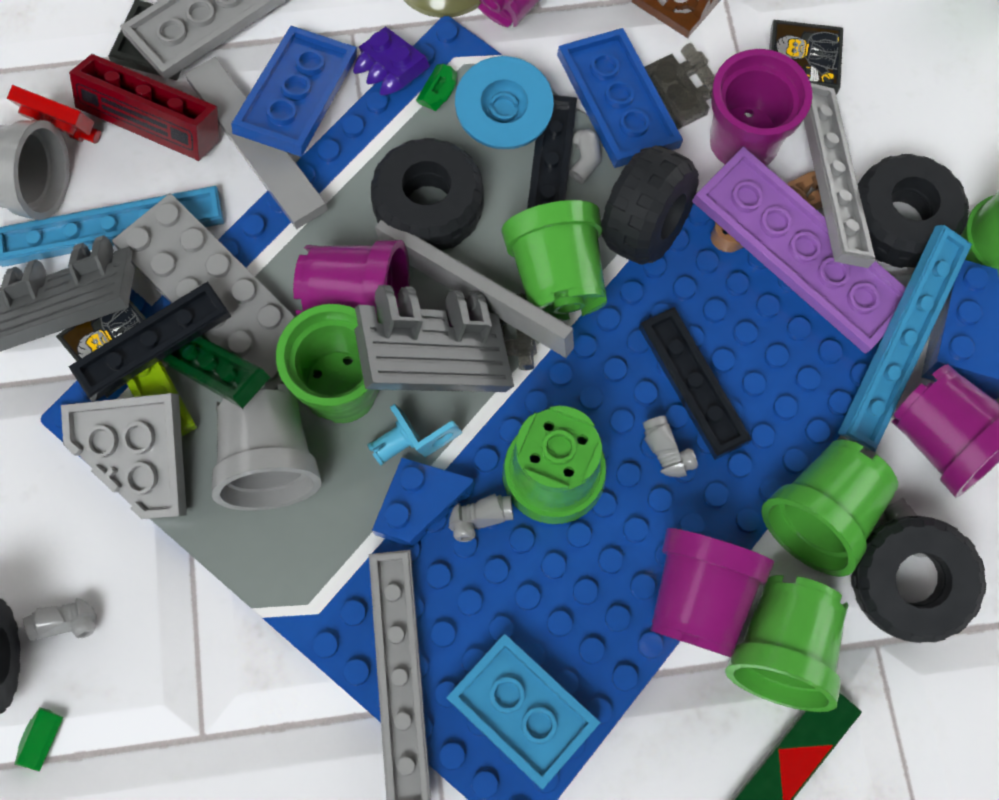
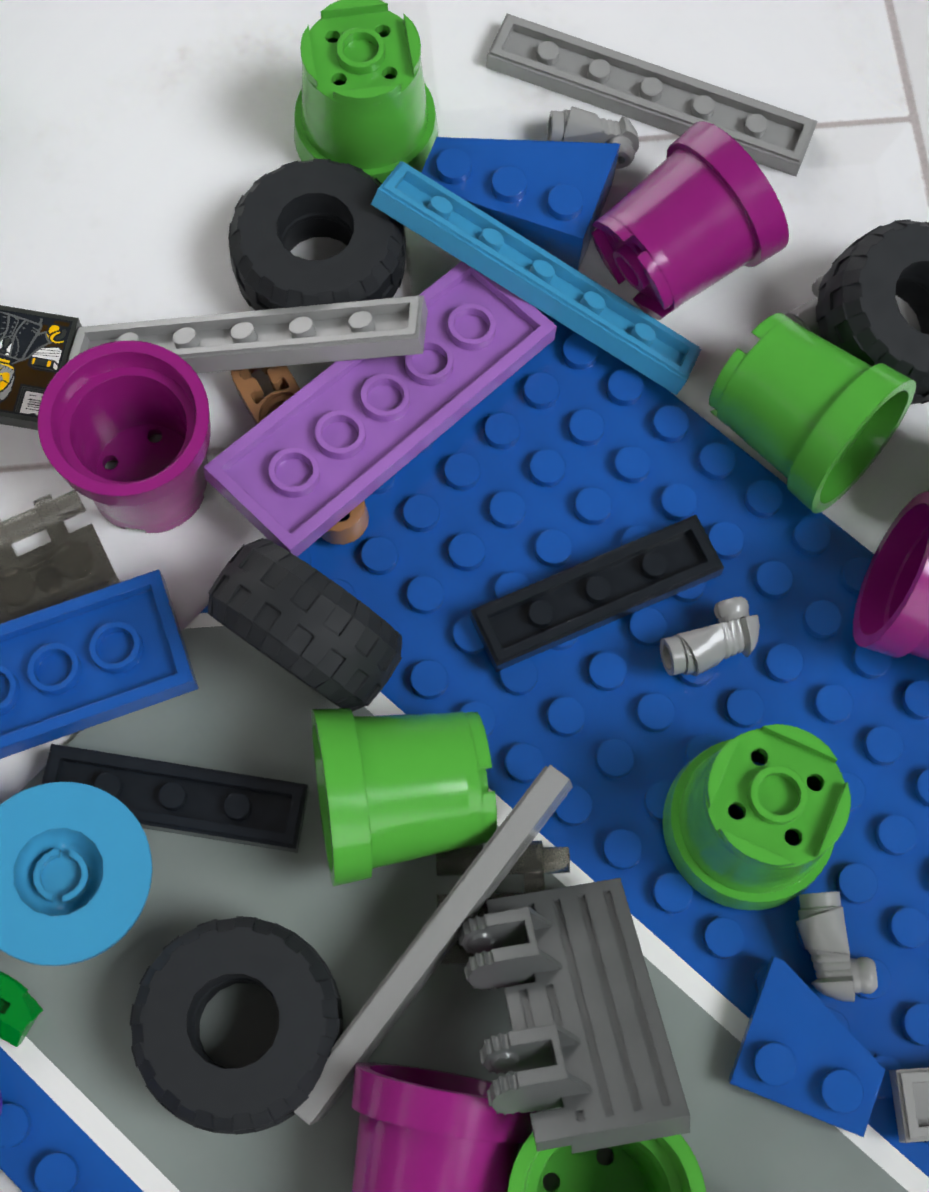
camera: 90 degrees left, 0 degrees up
medium azure bracket [367,404,463,466] -> none
light grey arm [569,129,602,184] -> none

